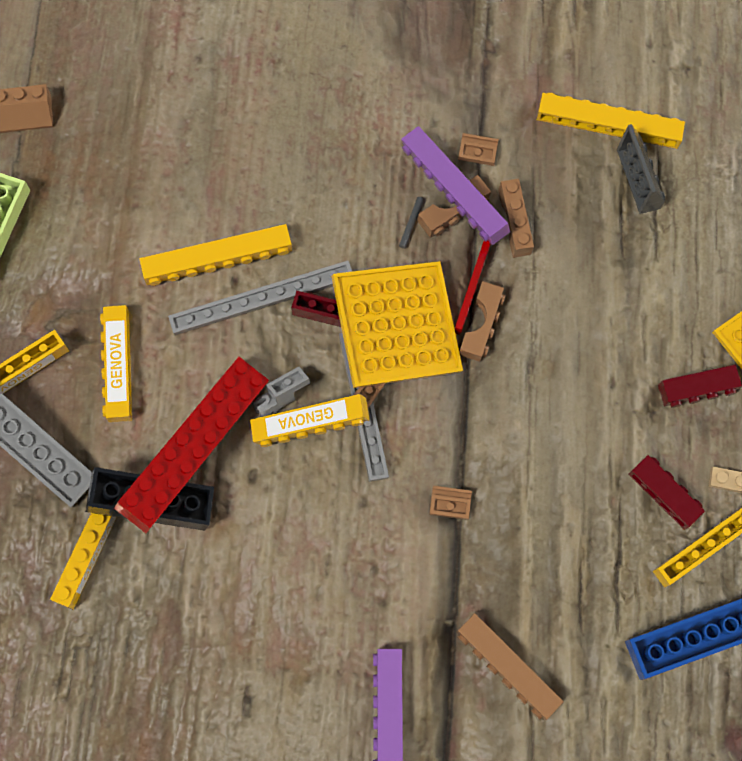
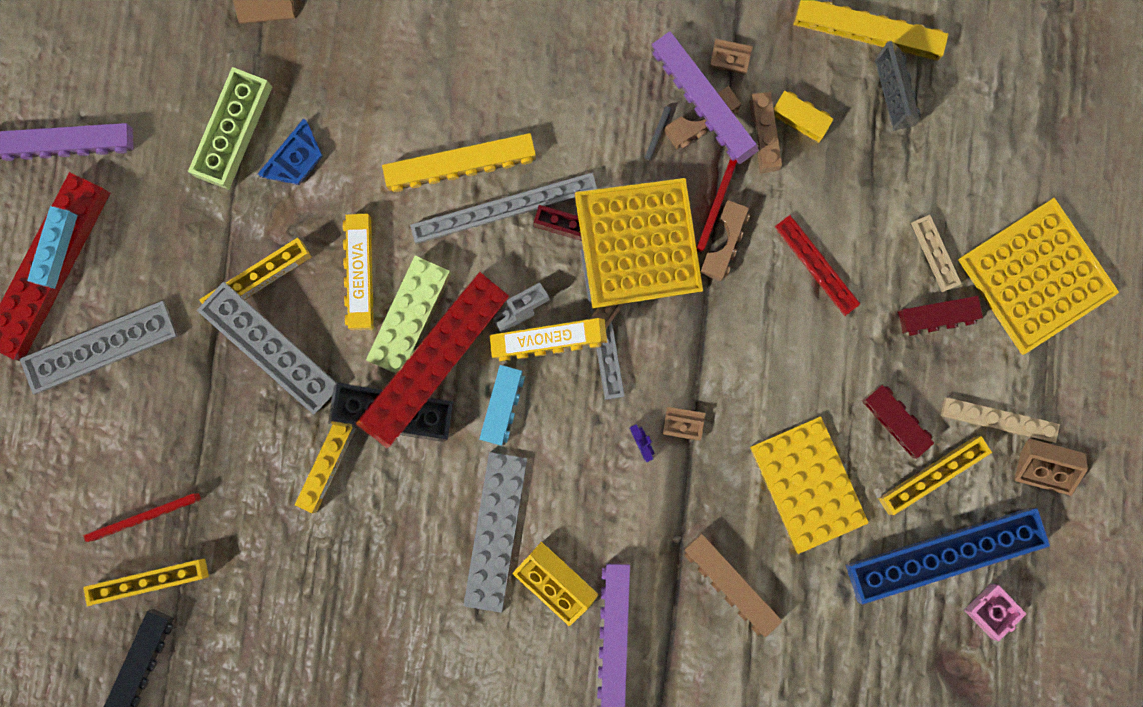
camera: 10 degrees right, 10 degrees up
none -> blue wing [258,118,323,185]
none -> yellowish green brick [366,256,452,374]
none -> light grey plate [464,452,527,613]
none -> medium azure brick [479,365,525,446]
none -> yellow slope [512,542,599,626]
none -> dark purple plate [629,424,655,463]
none -> yellow plate [750,416,869,554]
none -> yellow brick [774,90,834,143]
none -> red tile [775,215,860,316]
none -> tan plate [911,215,961,292]

